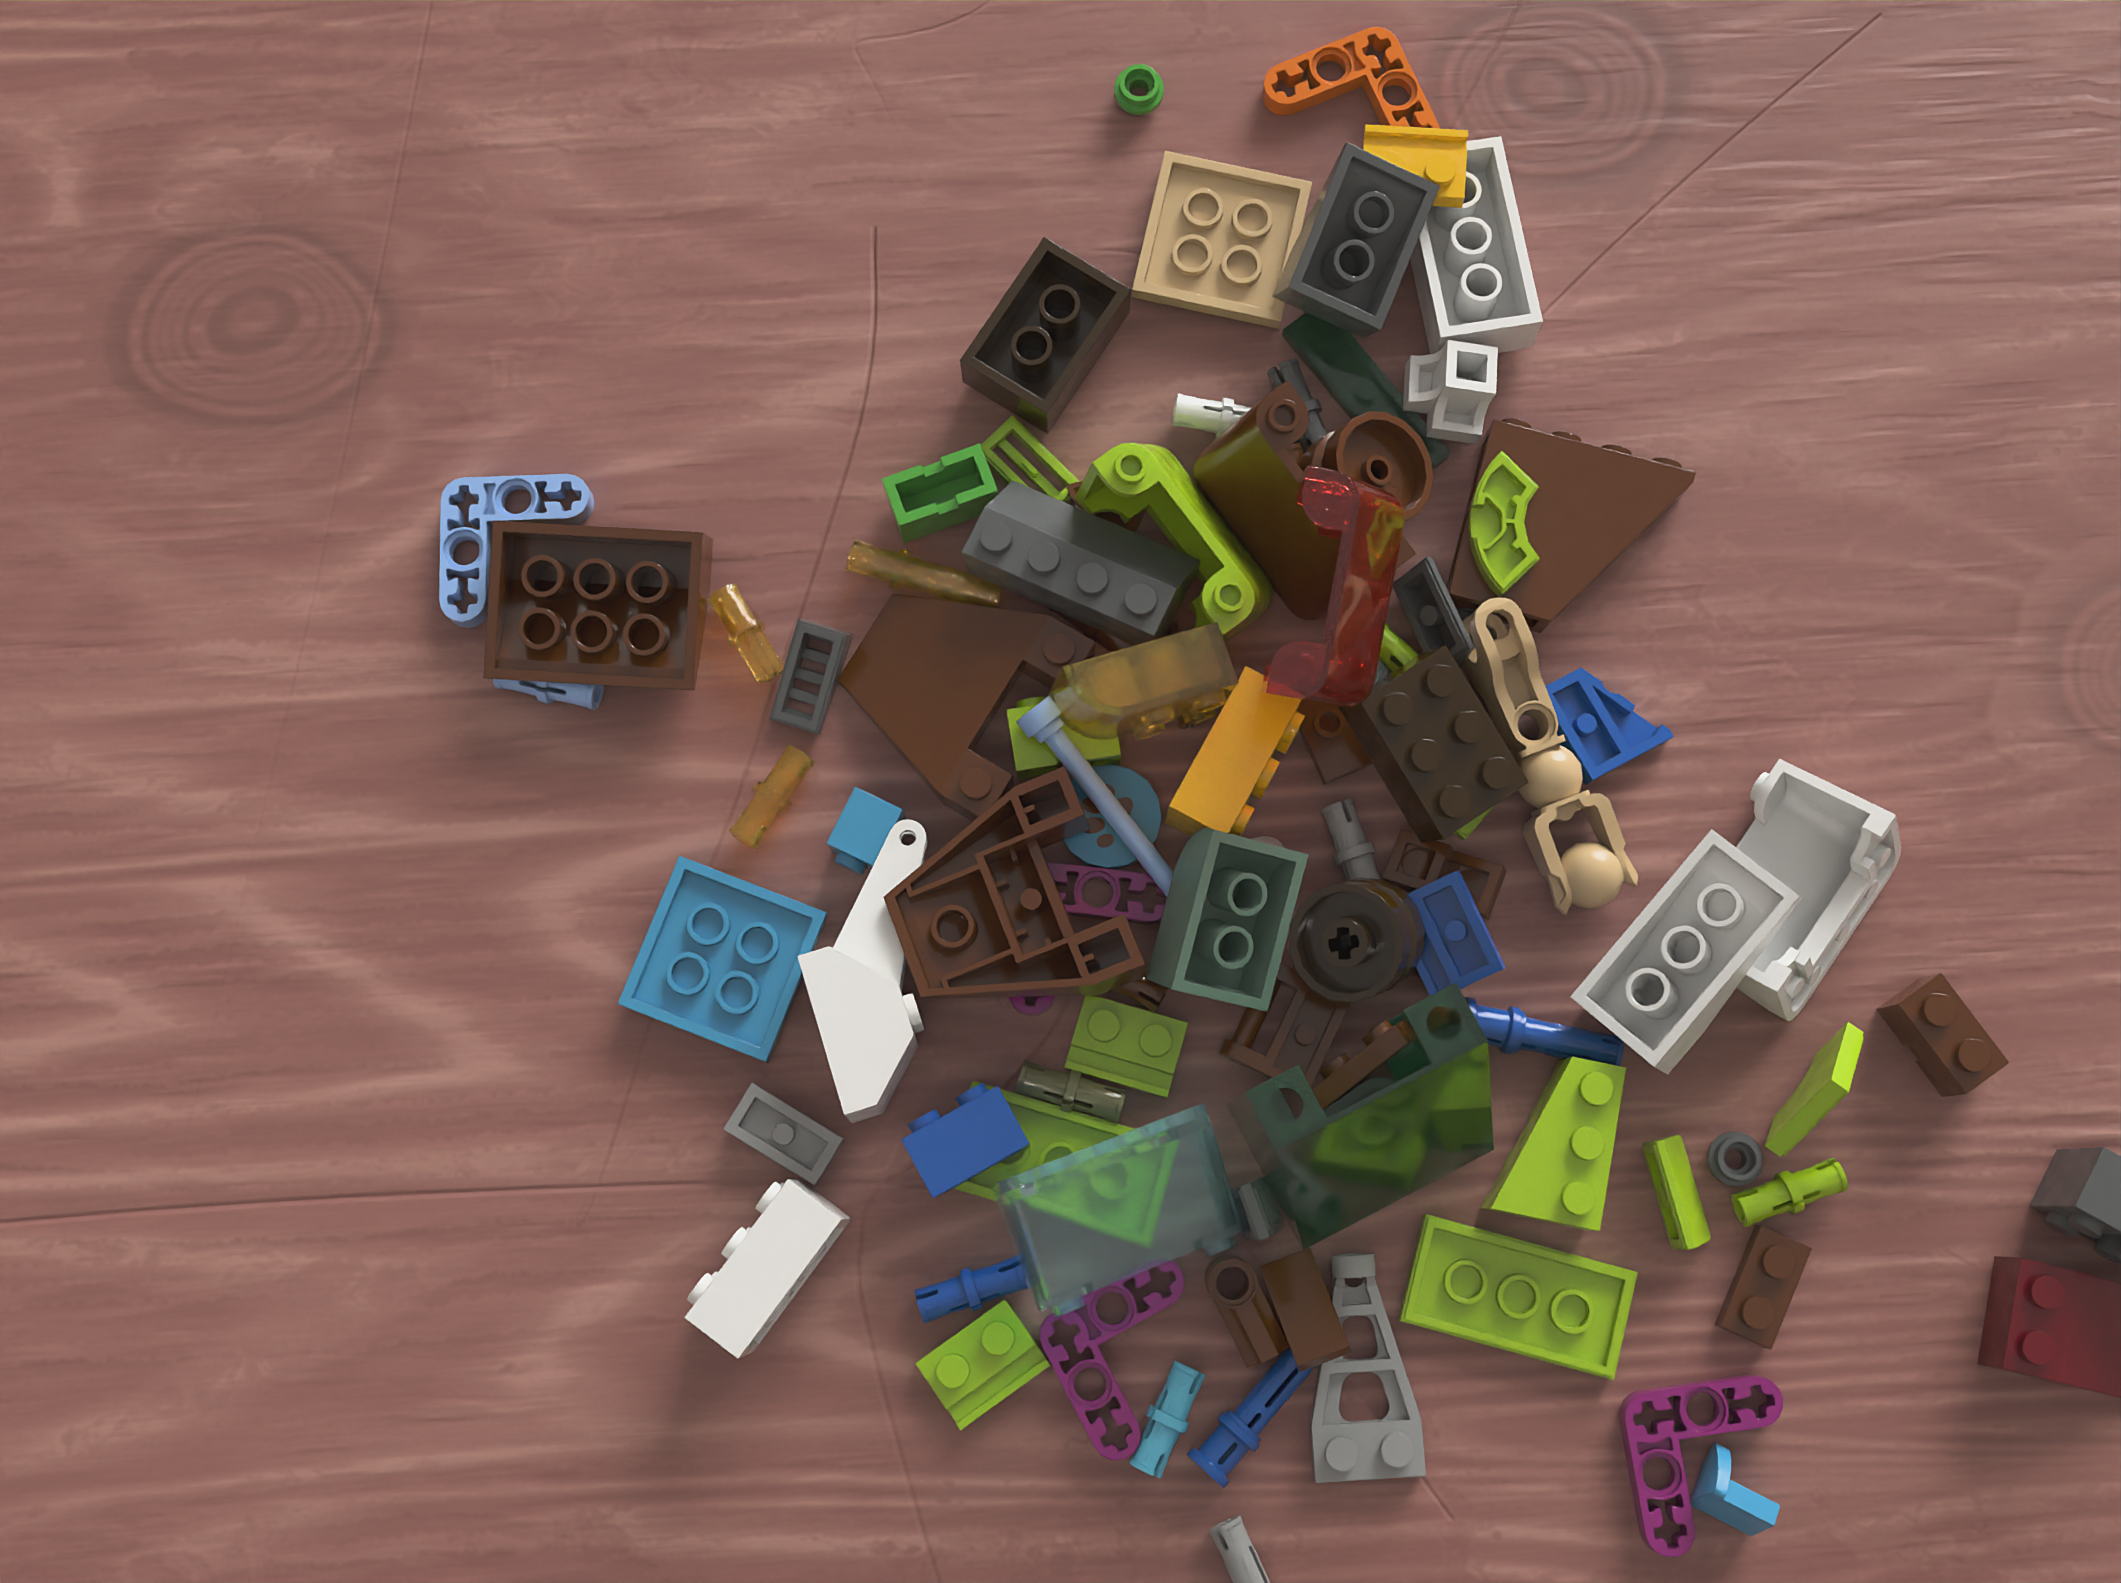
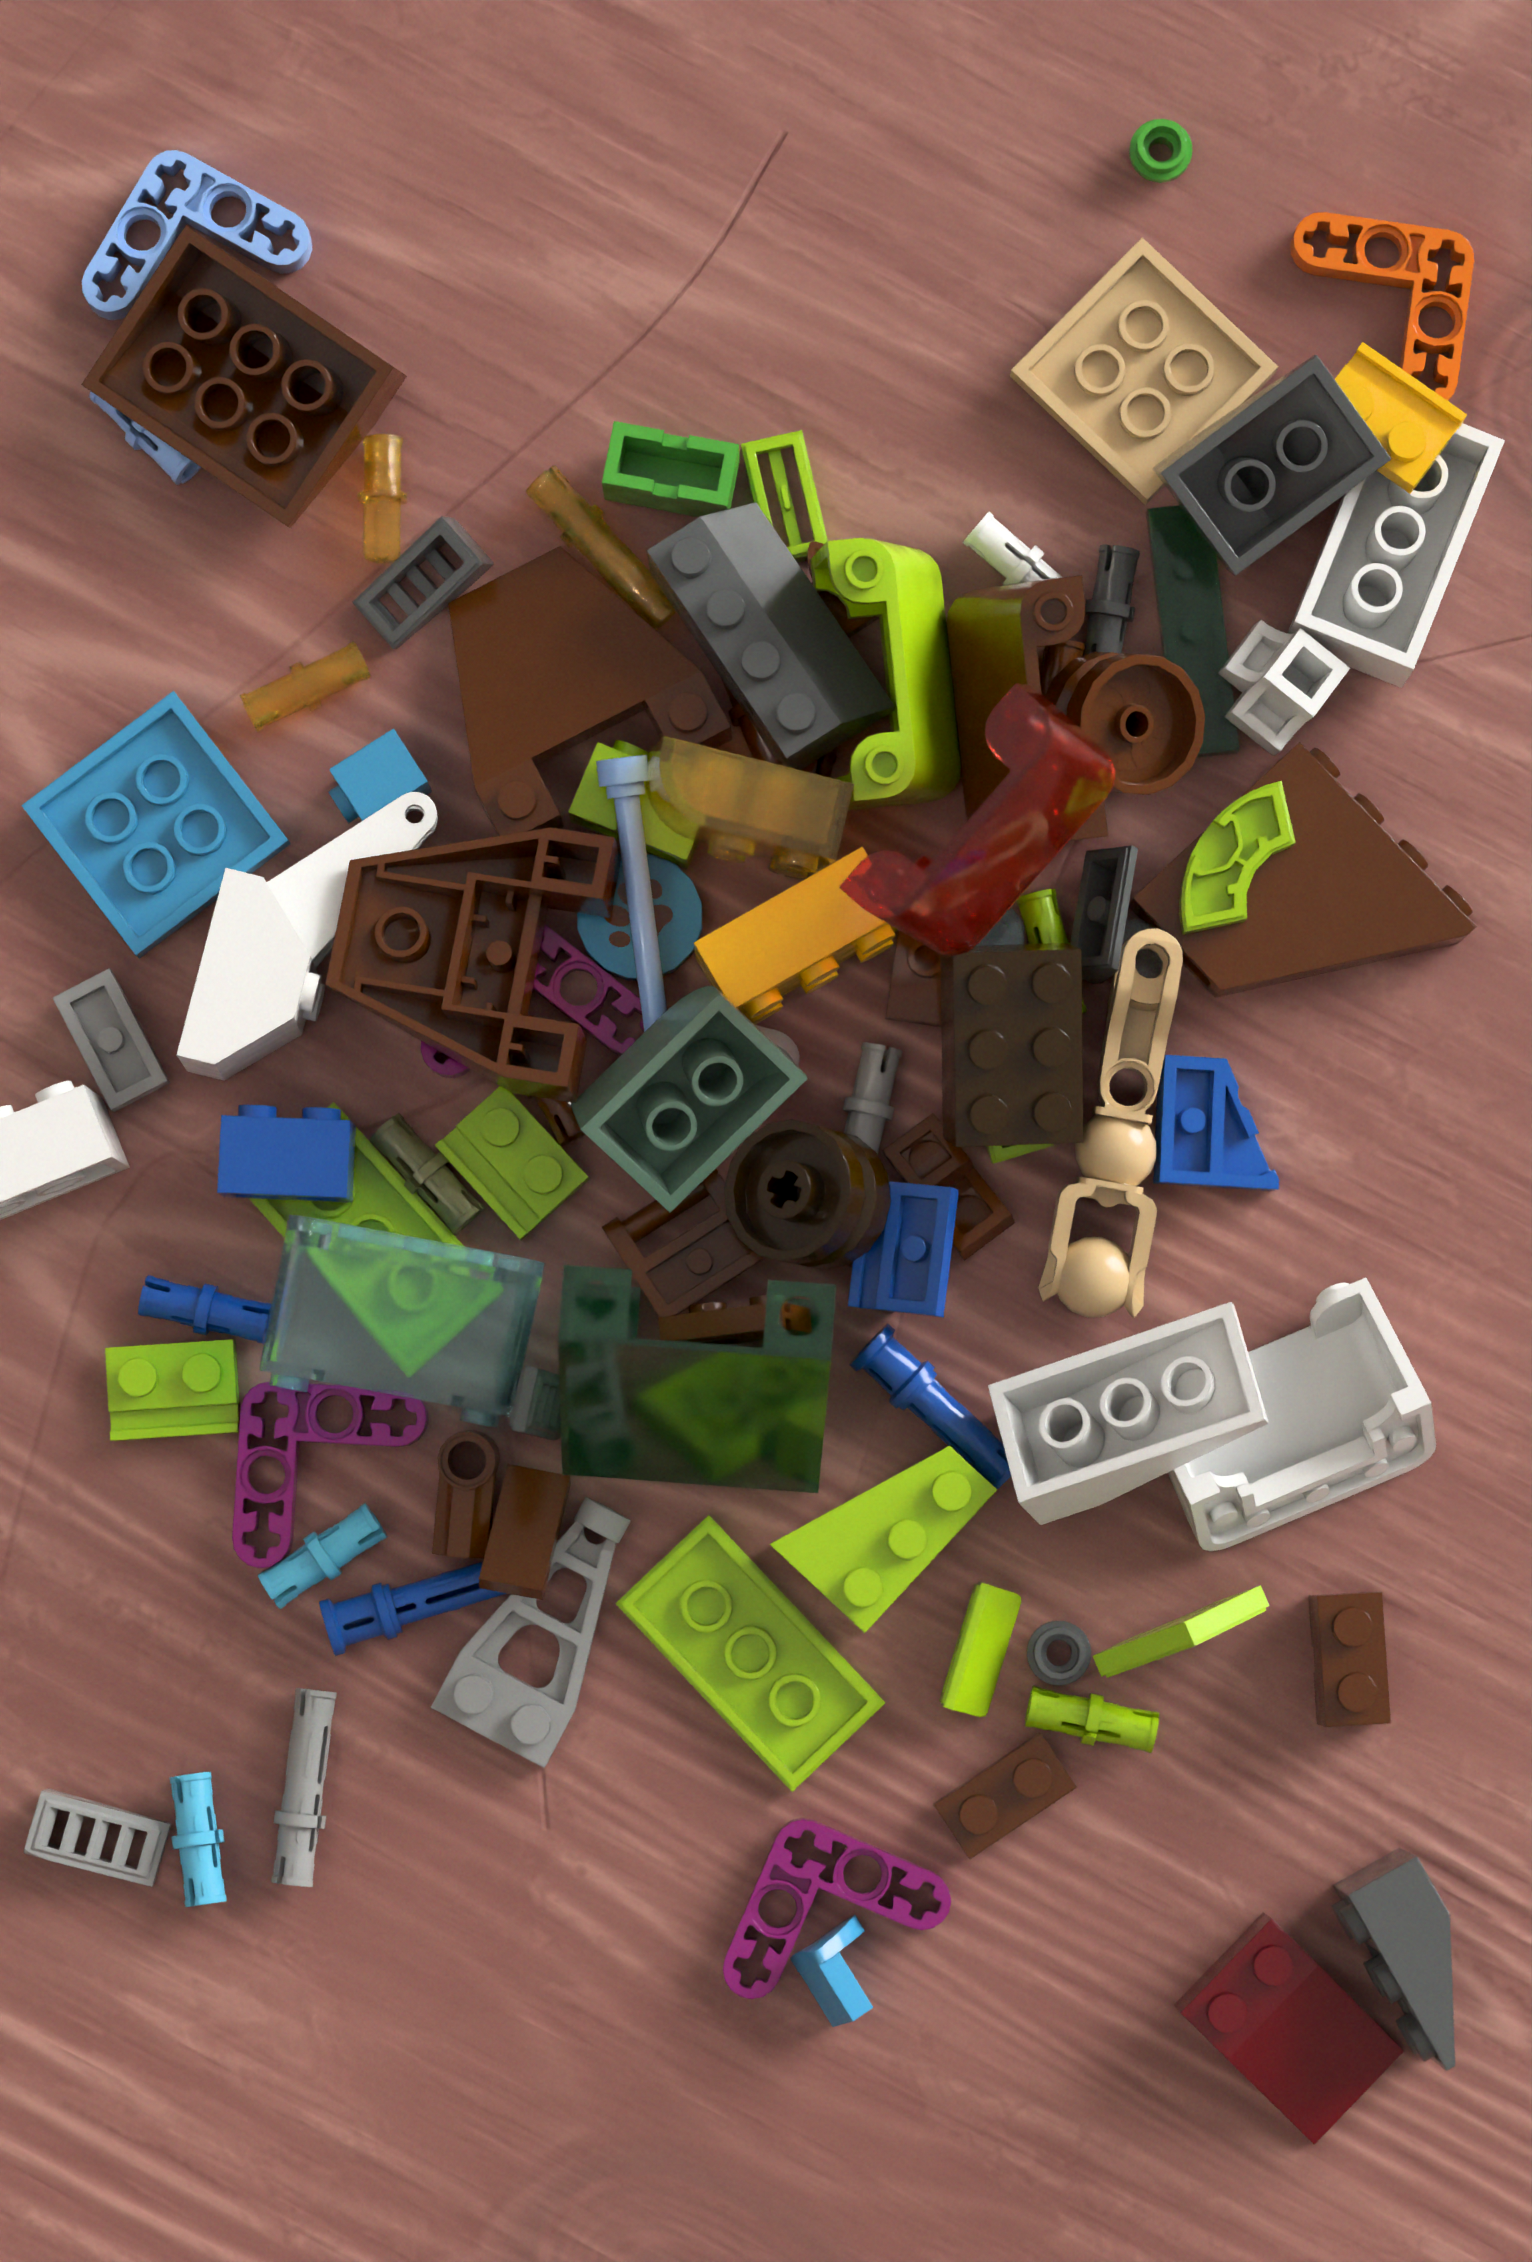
camera: 30 degrees right, 5 degrees up
dark brown brick [960,237,1131,434] -> none

